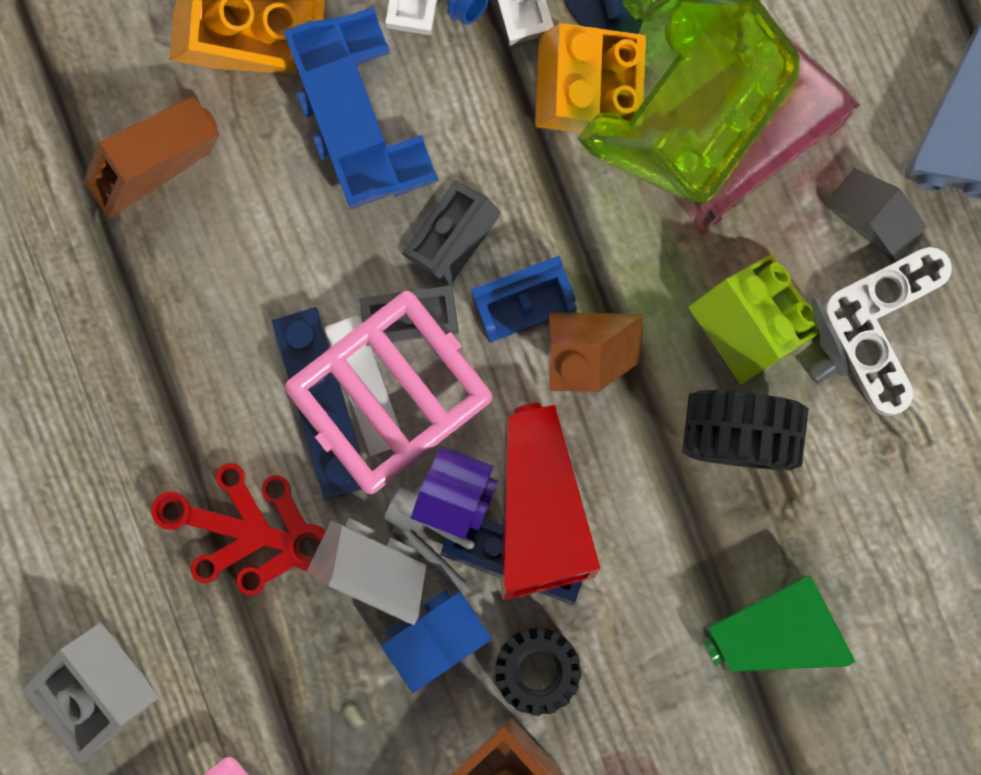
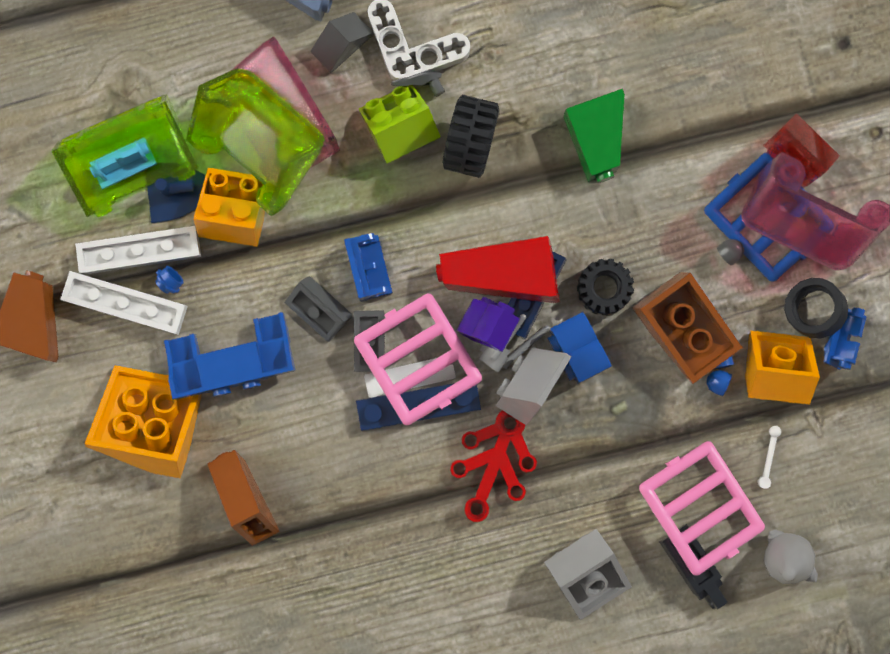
camera: 80 degrees left, 0 degrees up
dark orange slope [548,312,643,392] -> none

